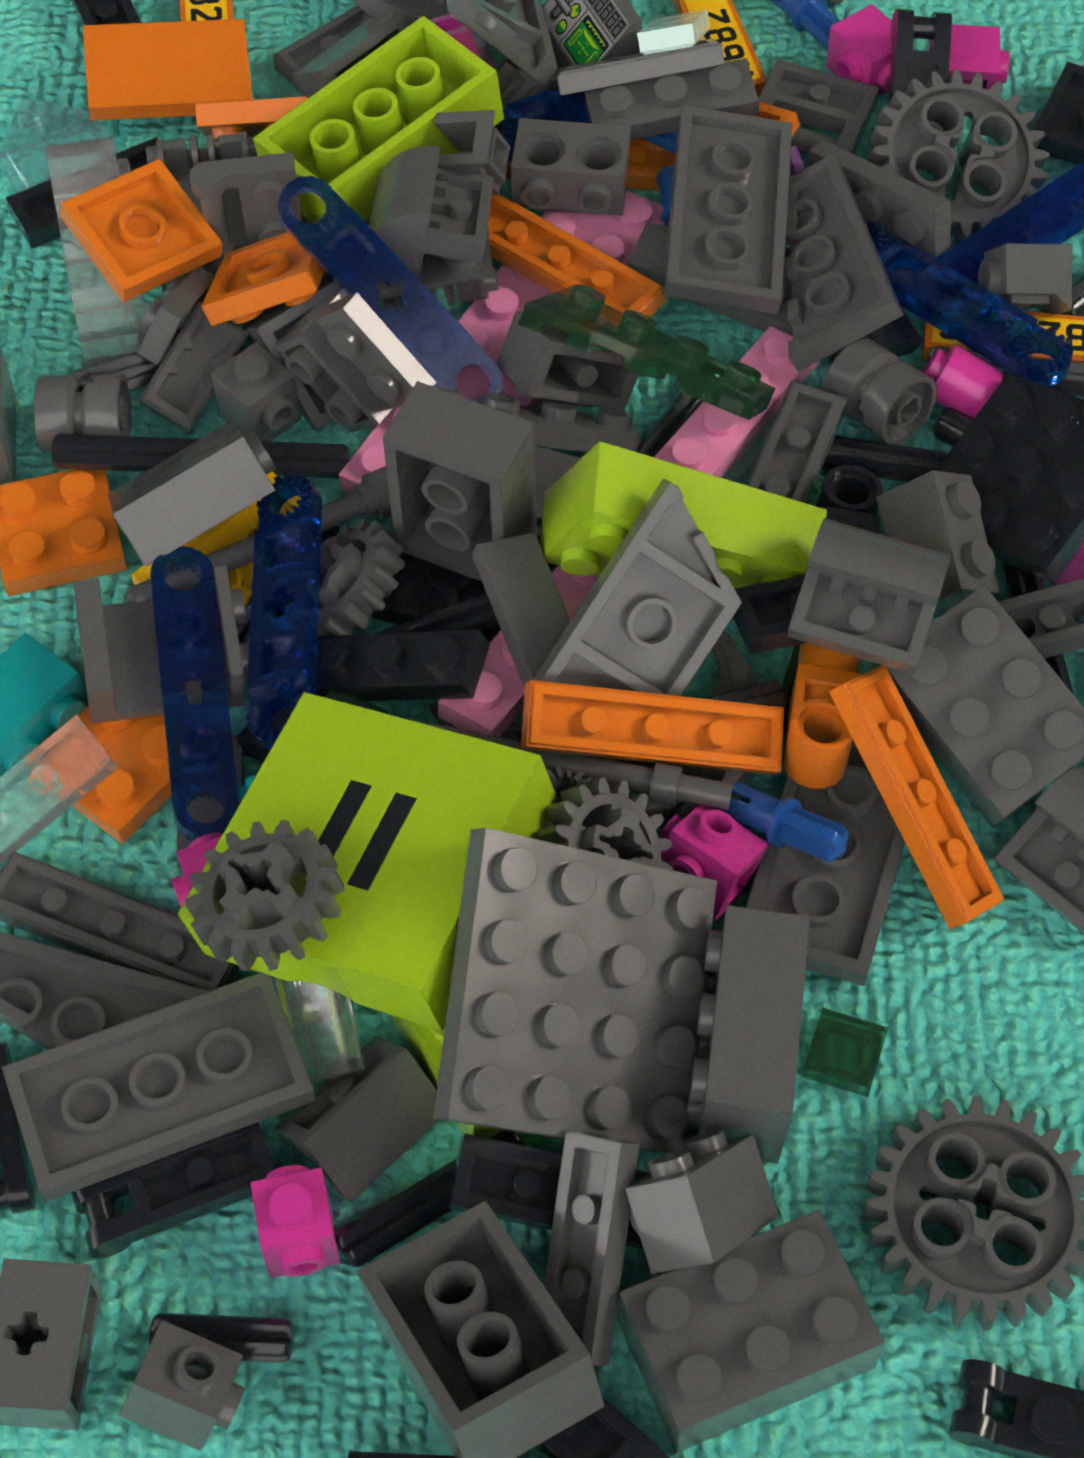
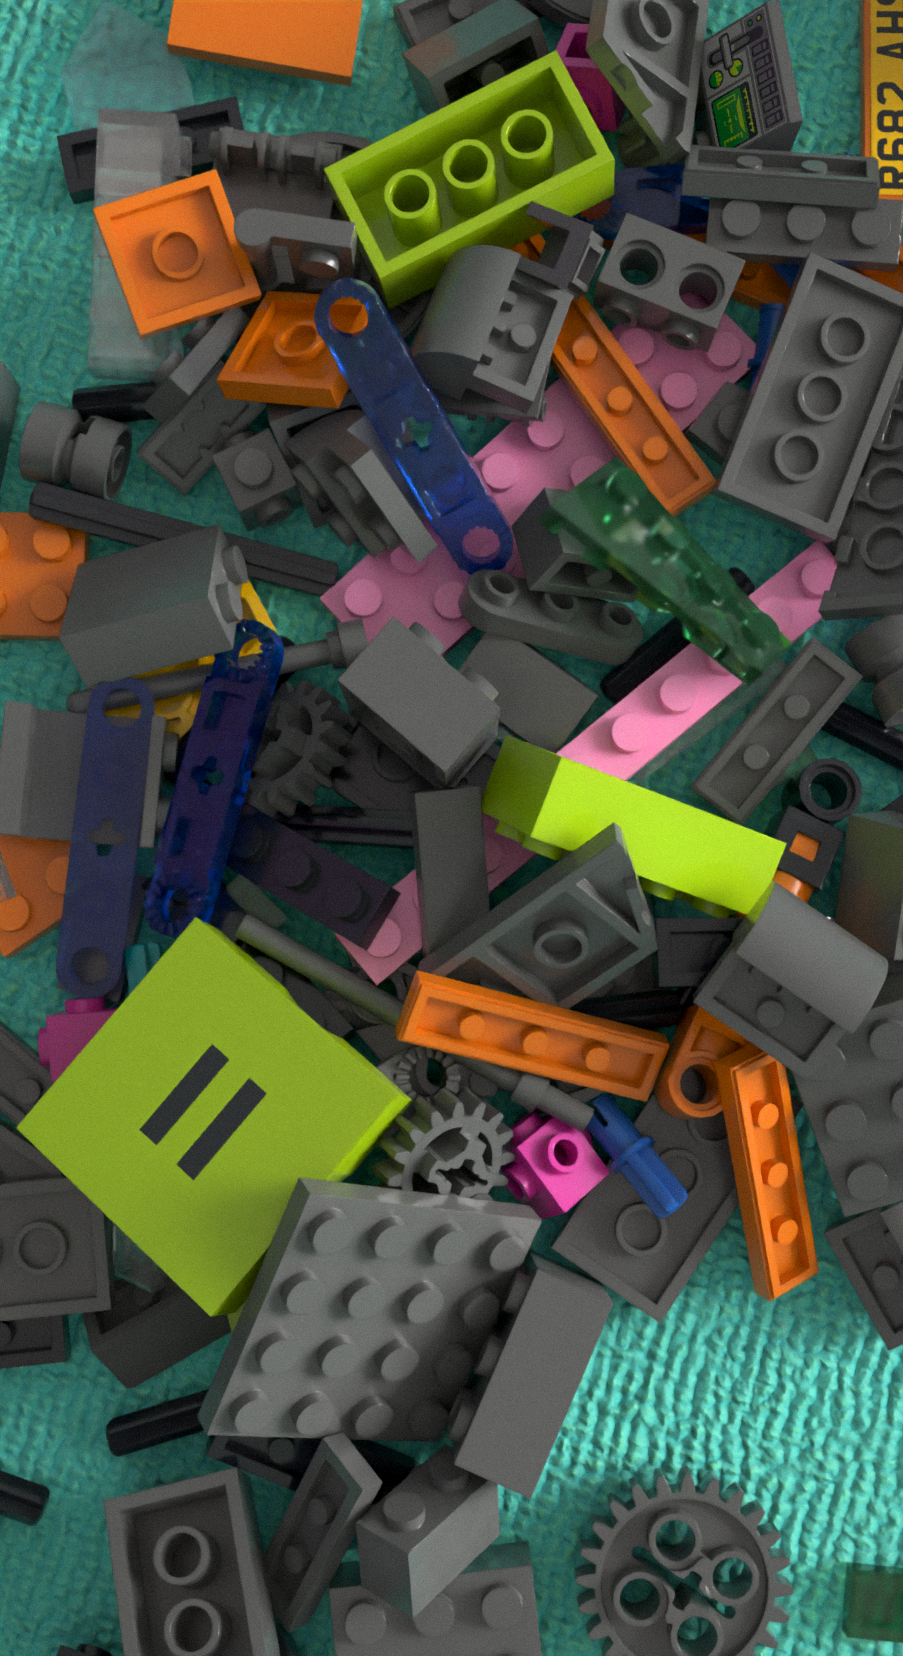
camera: 15 degrees right, 25 degrees up
dark grey gear [185,820,345,971] -> none
orange plate [195,96,308,147] -> none
dark pink brick [250,1165,341,1278] -> none
light aqua tile [637,9,710,55] -> none
clear green tile [802,1008,888,1097] -> none

